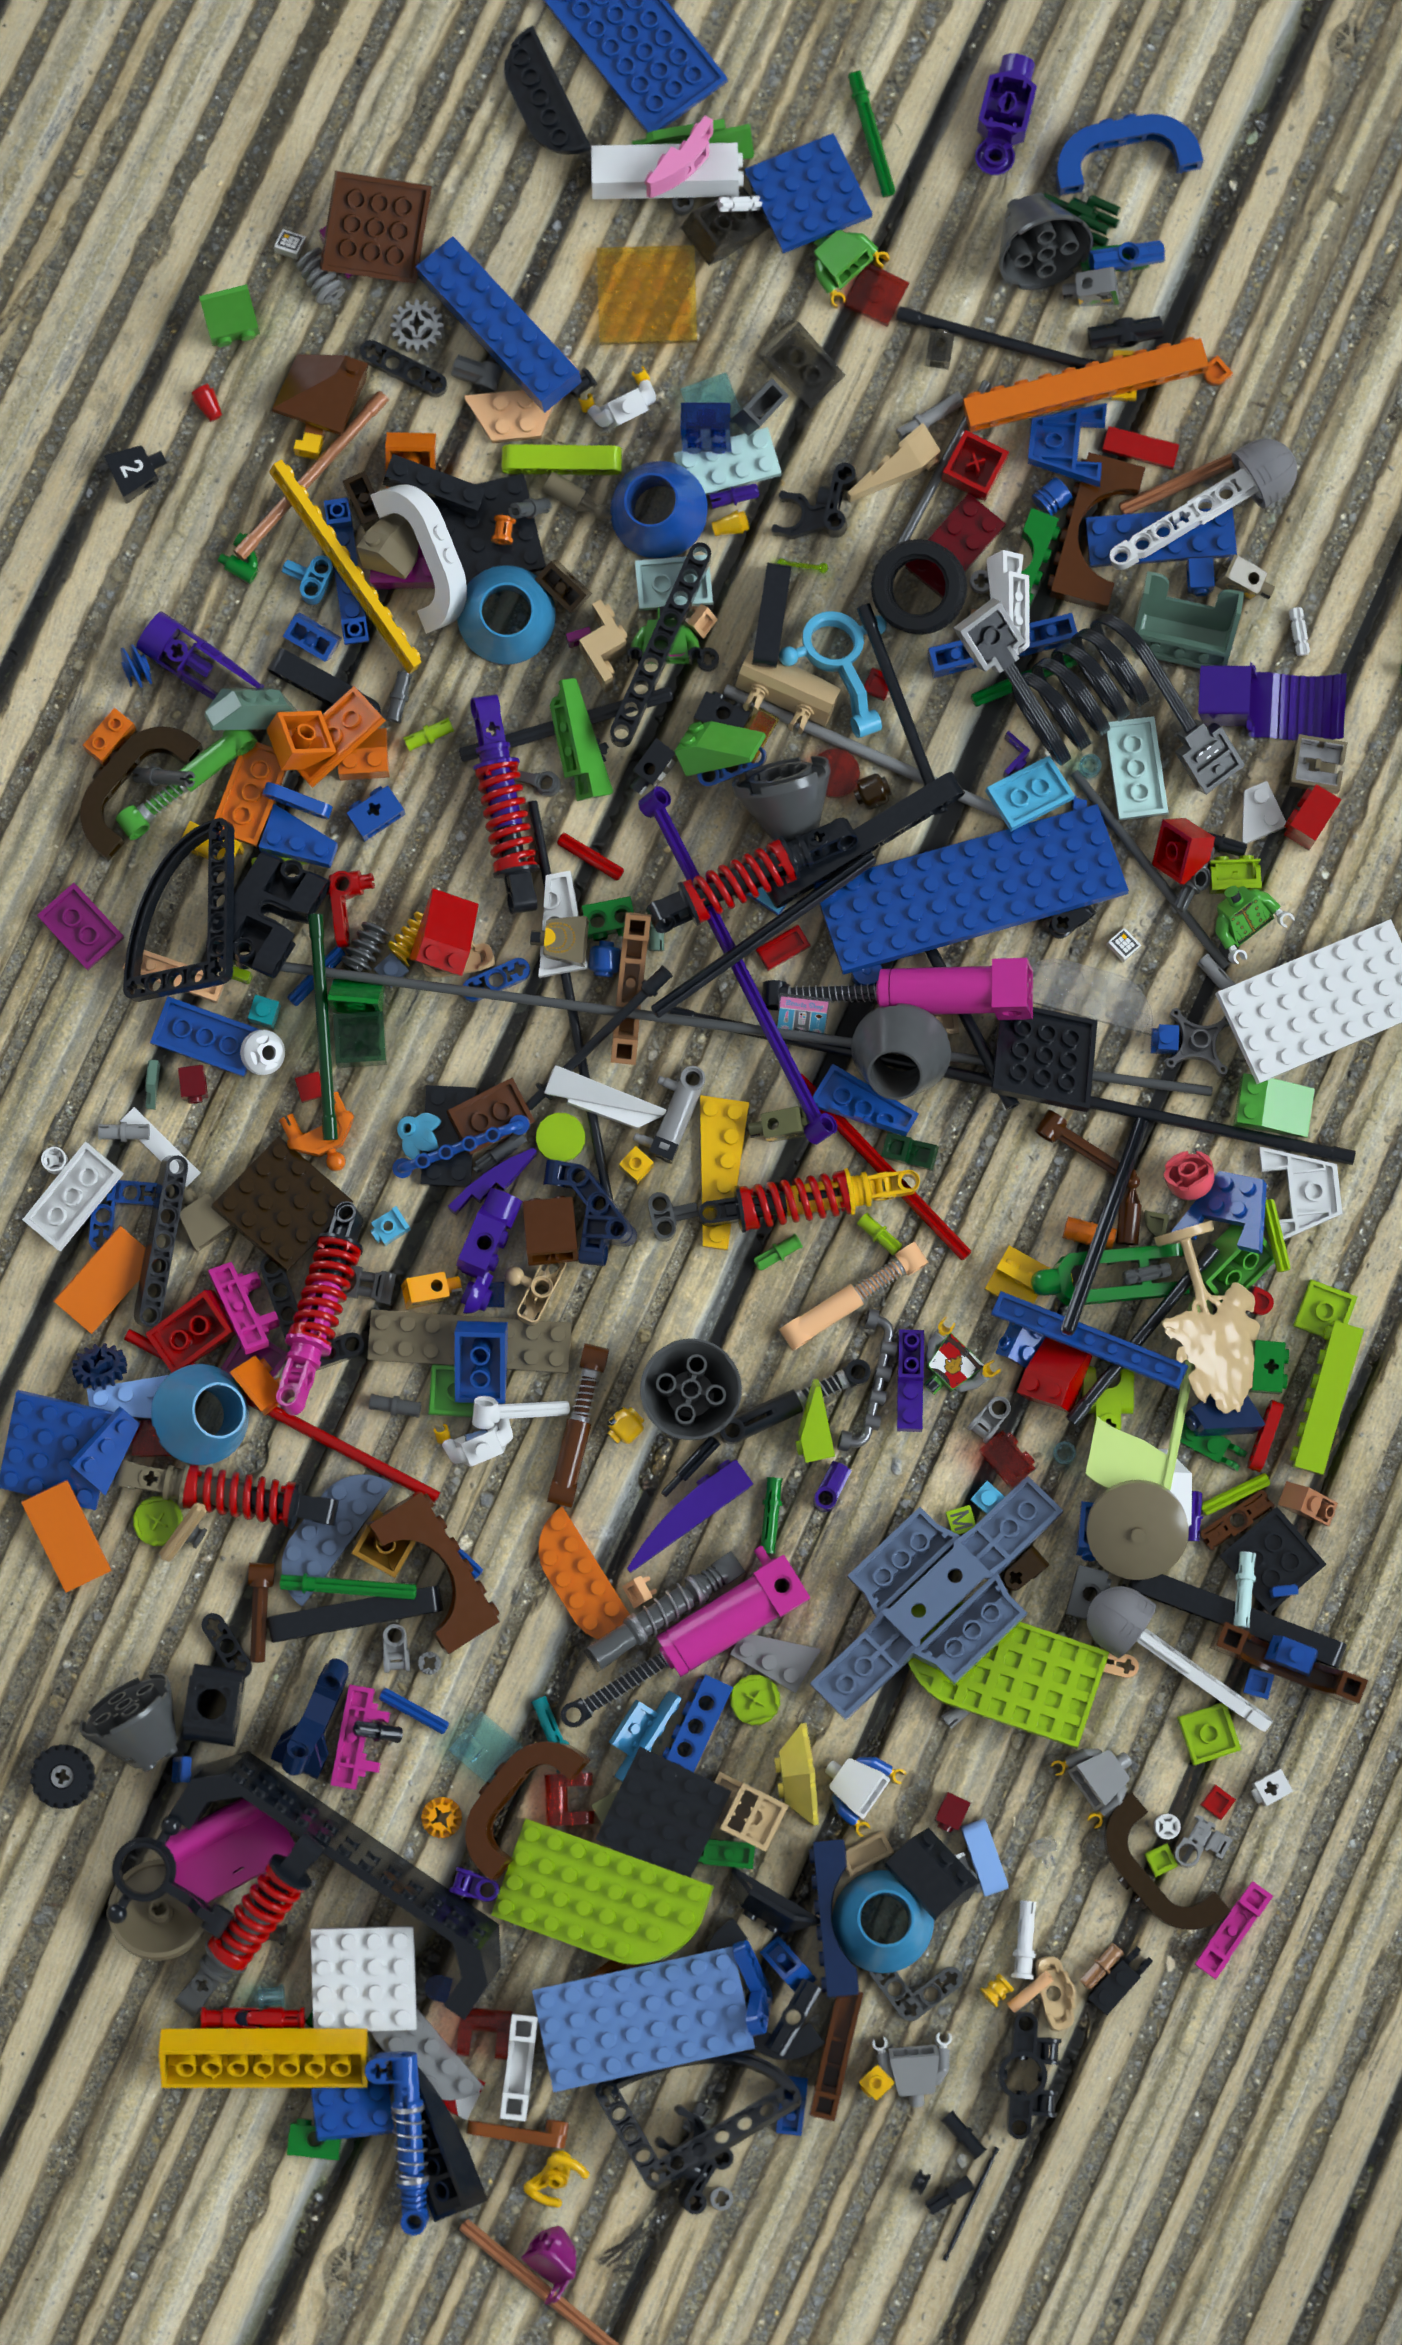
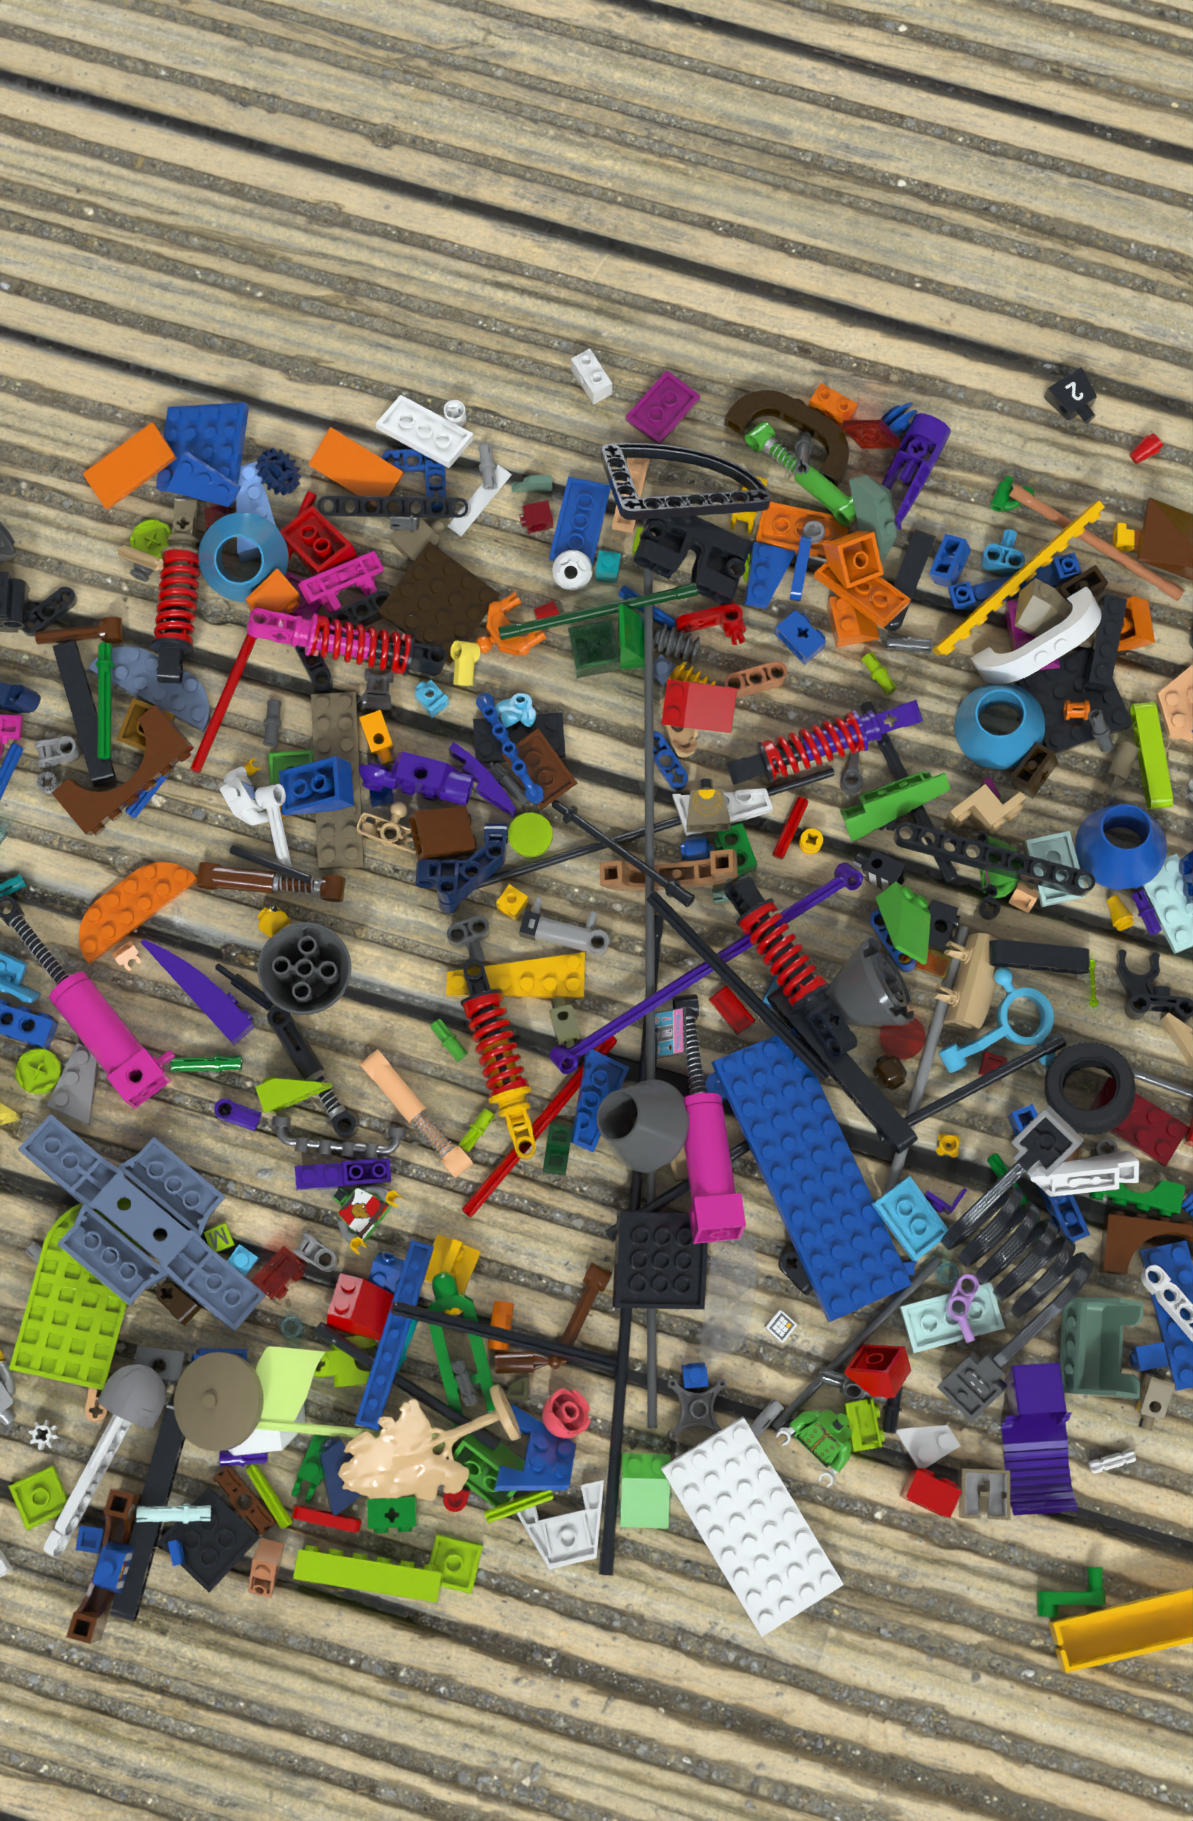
camera: 85 degrees right, 5 degrees down
white wedge [544,1065,667,1129] -> none
dark grey piece [583,1551,746,1672] -> none
none -> white gear [28,1420,60,1450]
none -> black bar [230,845,312,884]
none -> dark grey pin [390,515,419,533]
none -> light yellow piece [450,641,480,686]
none -> white brick [571,349,612,405]
none -> nougat beam [724,661,787,699]
none -> yellow wheel [799,828,823,855]
none -> light grey tile [802,521,825,544]
none -> clear red tile [841,419,901,449]
none -> yellow plate [936,1133,961,1158]
none -> lavender beam [945,1274,979,1343]

